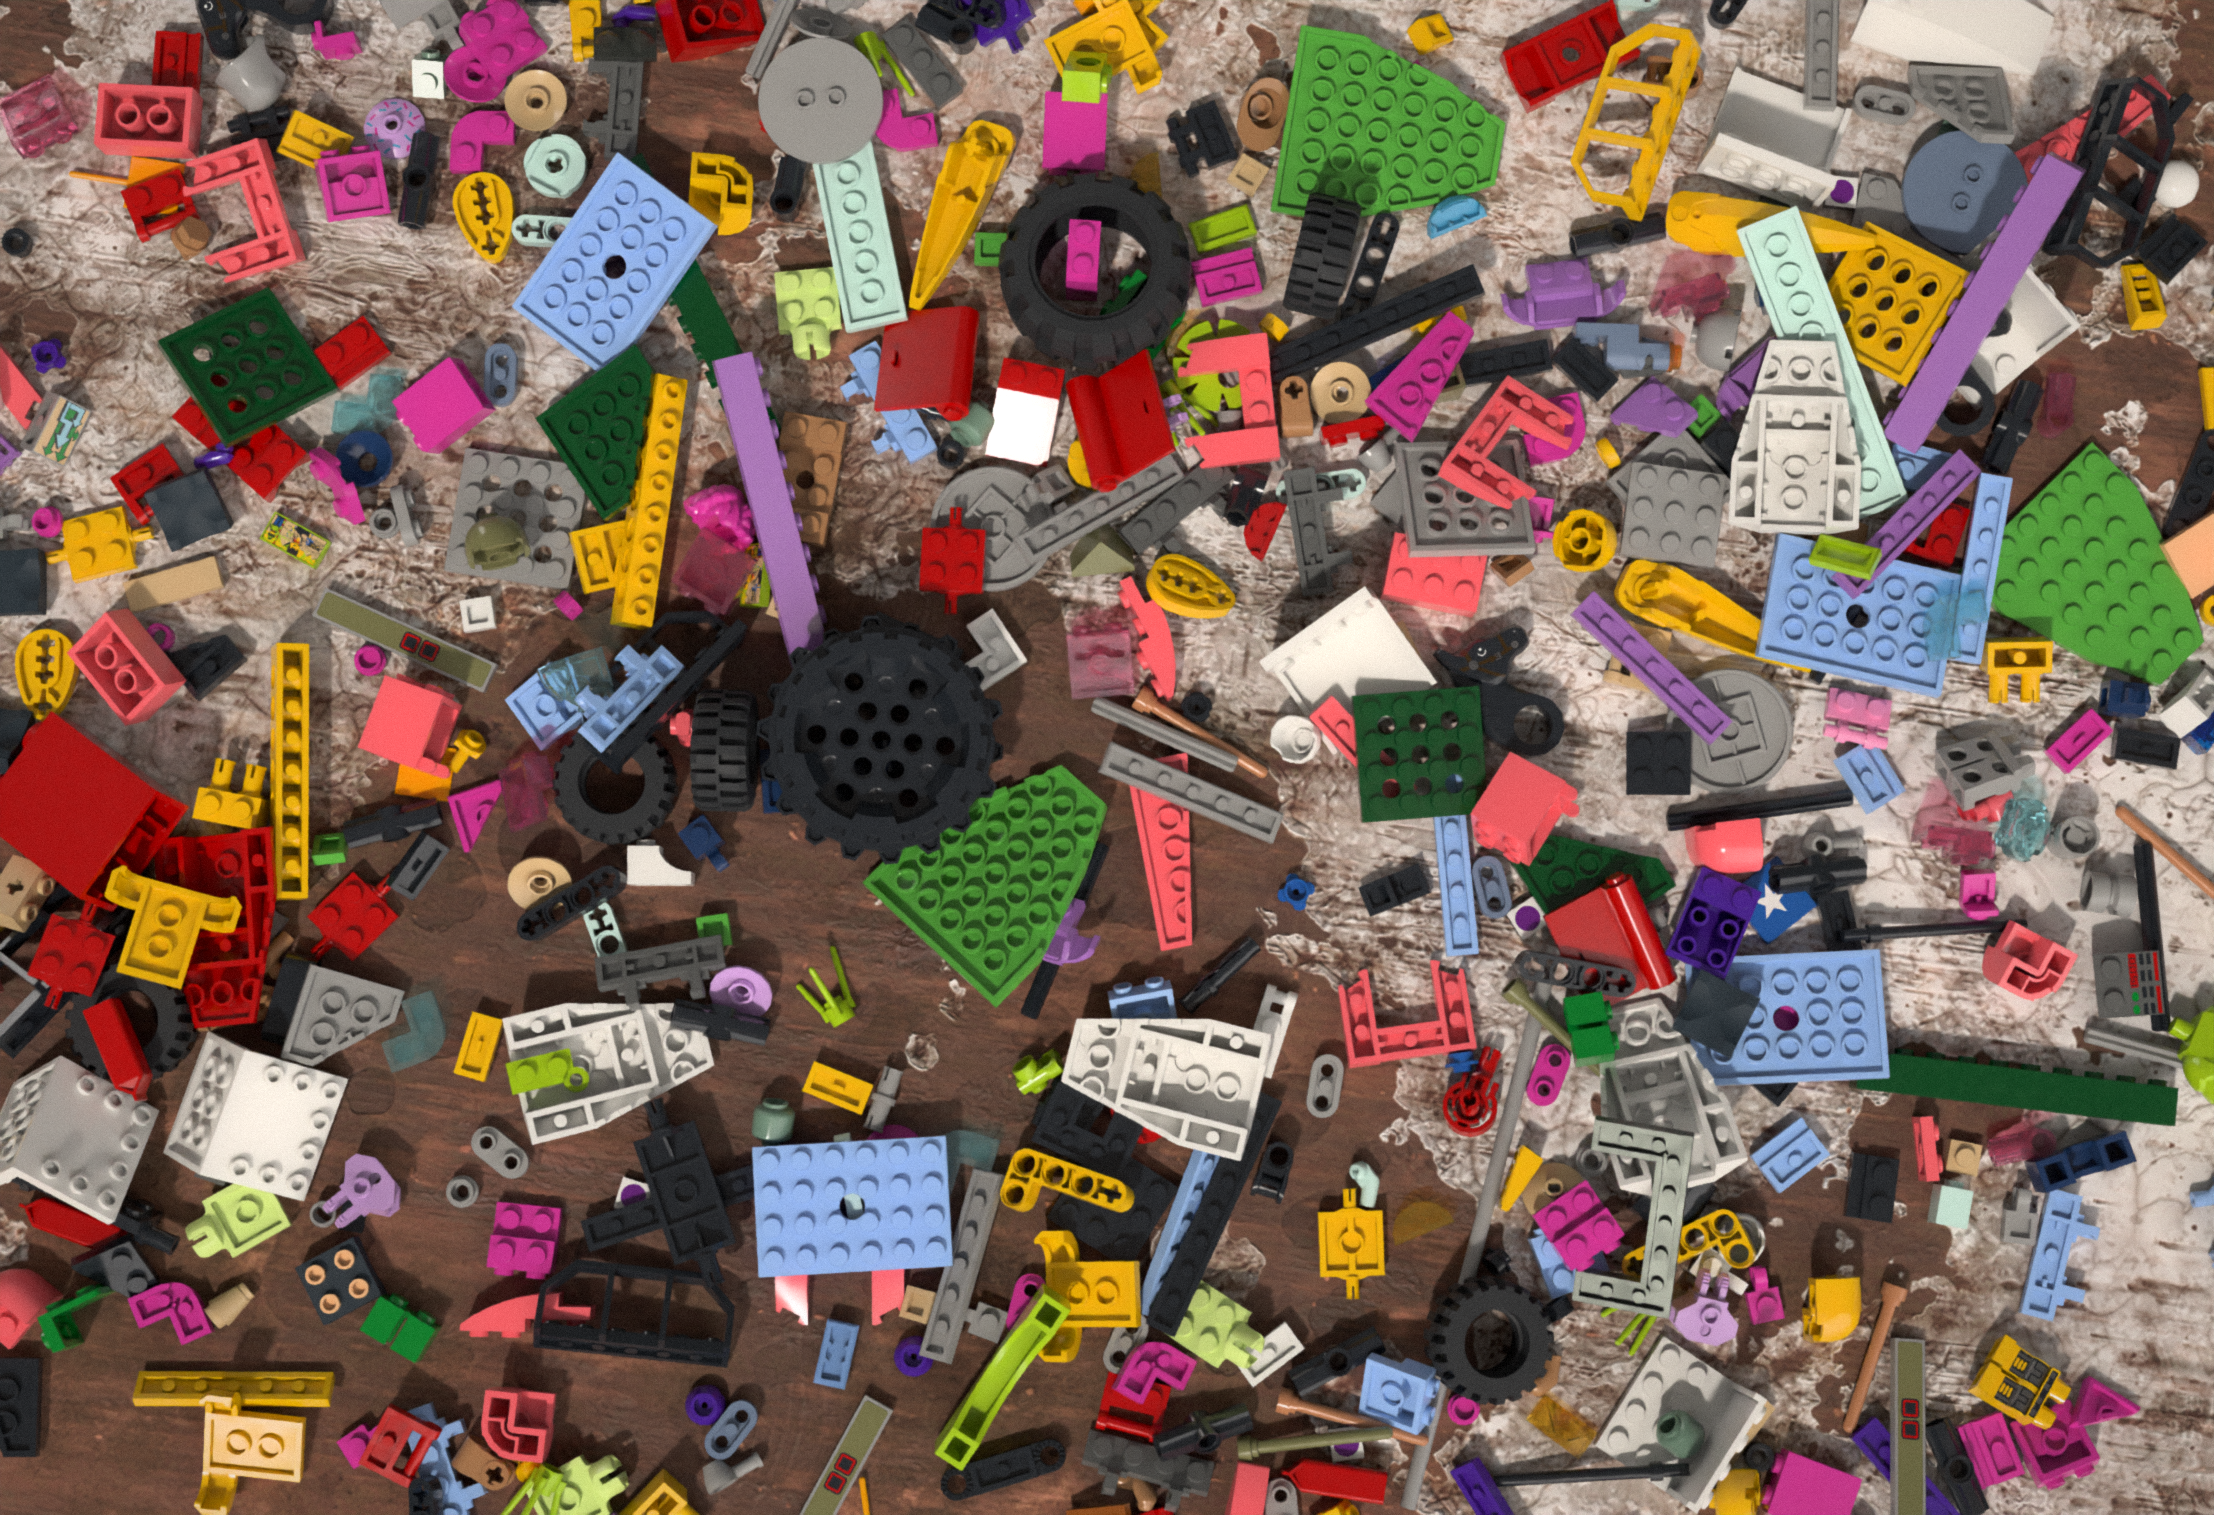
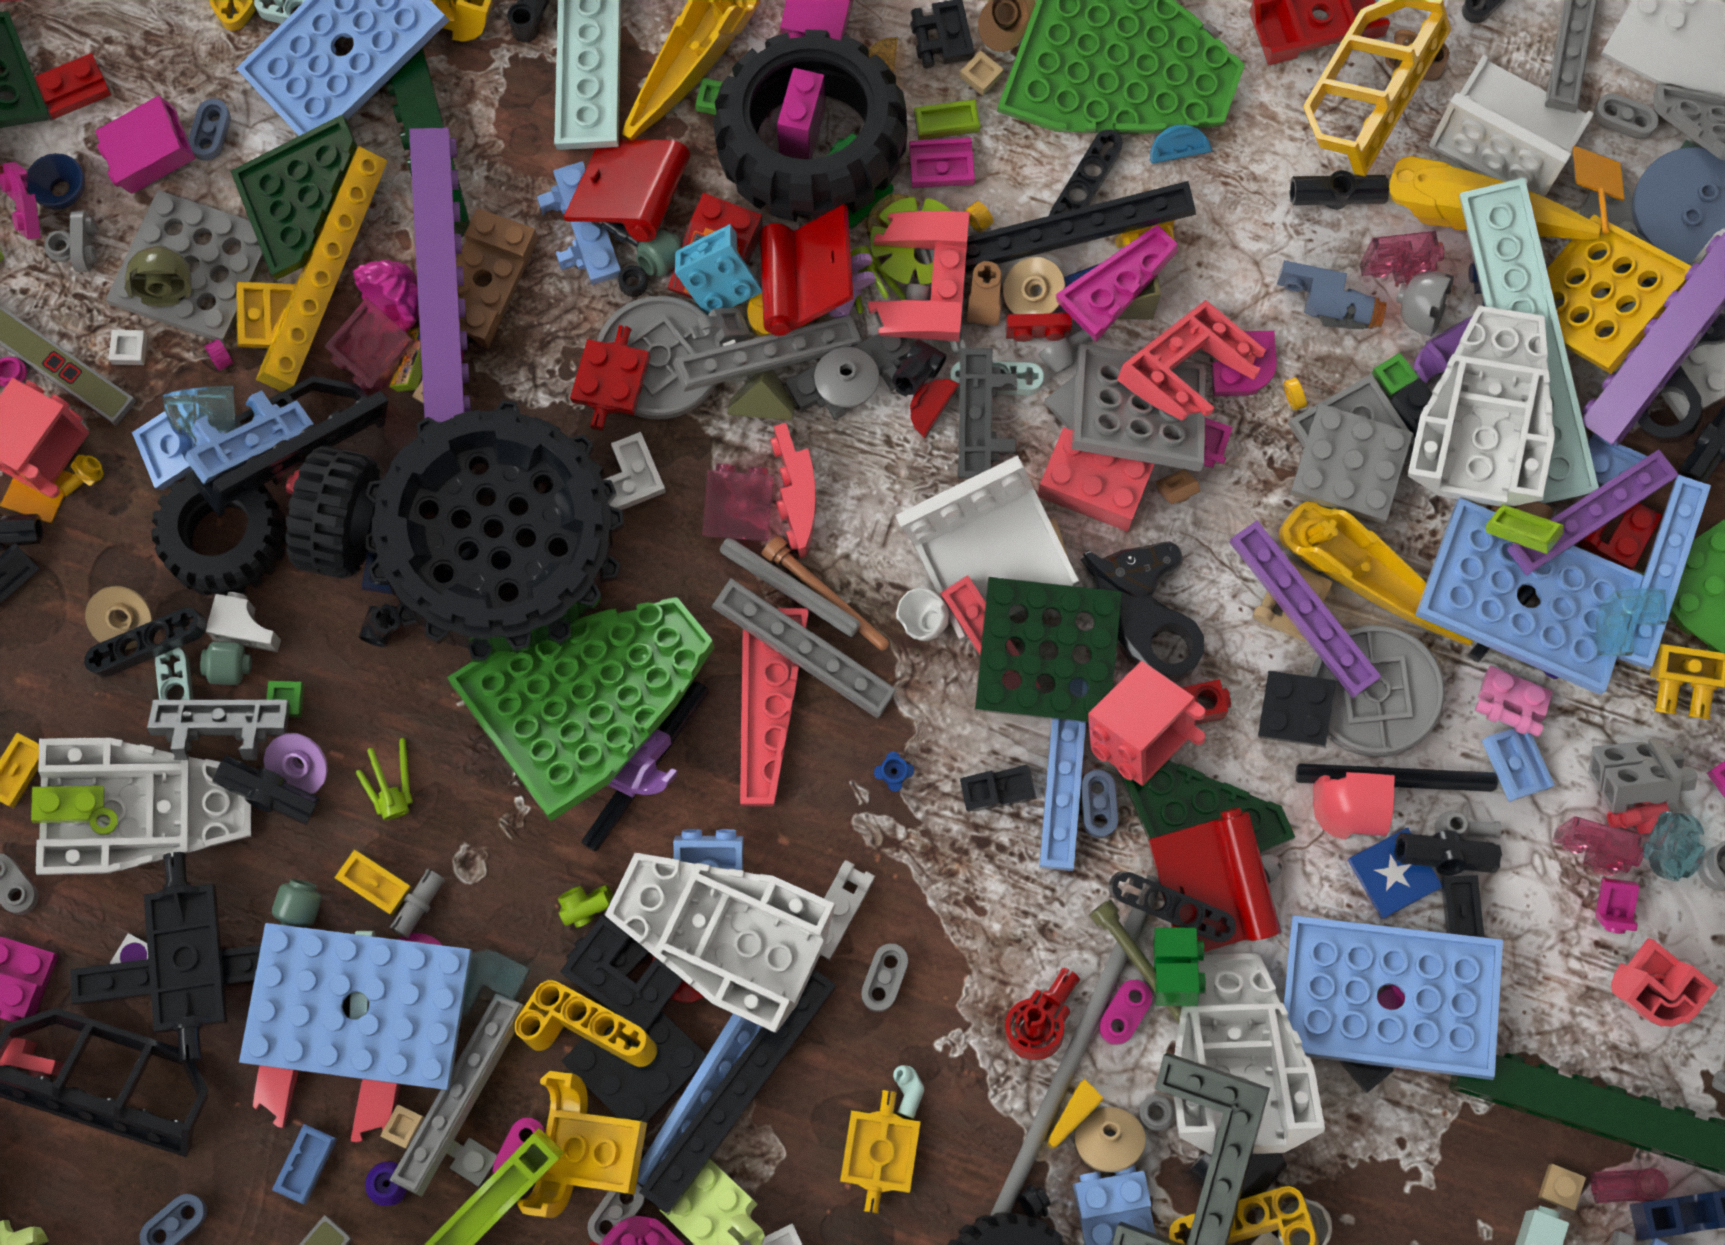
camera: 15 degrees right, 10 degrees down
clear light blue plate [331,373,404,435] -> none
dark pink tile [447,778,506,853] -> none
clear pink plate [498,751,554,833] -> none
dark blue brick [677,815,730,873] -> none
dark purple plate [685,1385,726,1425] -> none
yellowish green plate [774,267,842,360] -> none
yellow piece [1146,554,1236,619] -> none
black pin [1178,935,1261,1015] -> none
black plate [1181,692,1212,722] -> none
black piece [1249,1140,1294,1205] -> none
black tyre [1282,192,1362,319] -> none
coral wedge [1338,960,1477,1069] -> none
clear yellow plate [1392,1201,1455,1246] -> none
blue plate [1445,1051,1479,1073] -> none
black plate [1459,339,1553,388] -> none
medium lavender plate [1500,258,1627,330] -> none
tile [1505,897,1546,941] -> none
dark pink plate [1531,1179,1625,1272] -> none
black plate [1551,337,1619,404] -> none
yellow cylinder [1552,509,1618,573] -> none
medium lavender wing [1610,376,1698,438] -> none
dark purple slope [1665,866,1762,980] -> none
black brick [1672,969,1760,1058] -> none
light blue plate [1749,1117,1830,1193] -> none
tile [1822,176,1859,211] -> none
black bar [1840,918,2028,944] -> none
black plate [1843,1152,1900,1223] -> none
coral plate [1912,1116,1943,1182] -> none
none -> sand green head [200,641,252,685]
none -> black piece [358,603,401,648]
none -> medium azure bracket [675,224,762,315]
none -> light grey dish [814,347,879,408]
none -> red brick [1181,679,1231,725]
none -> light orange piece [1572,146,1625,234]

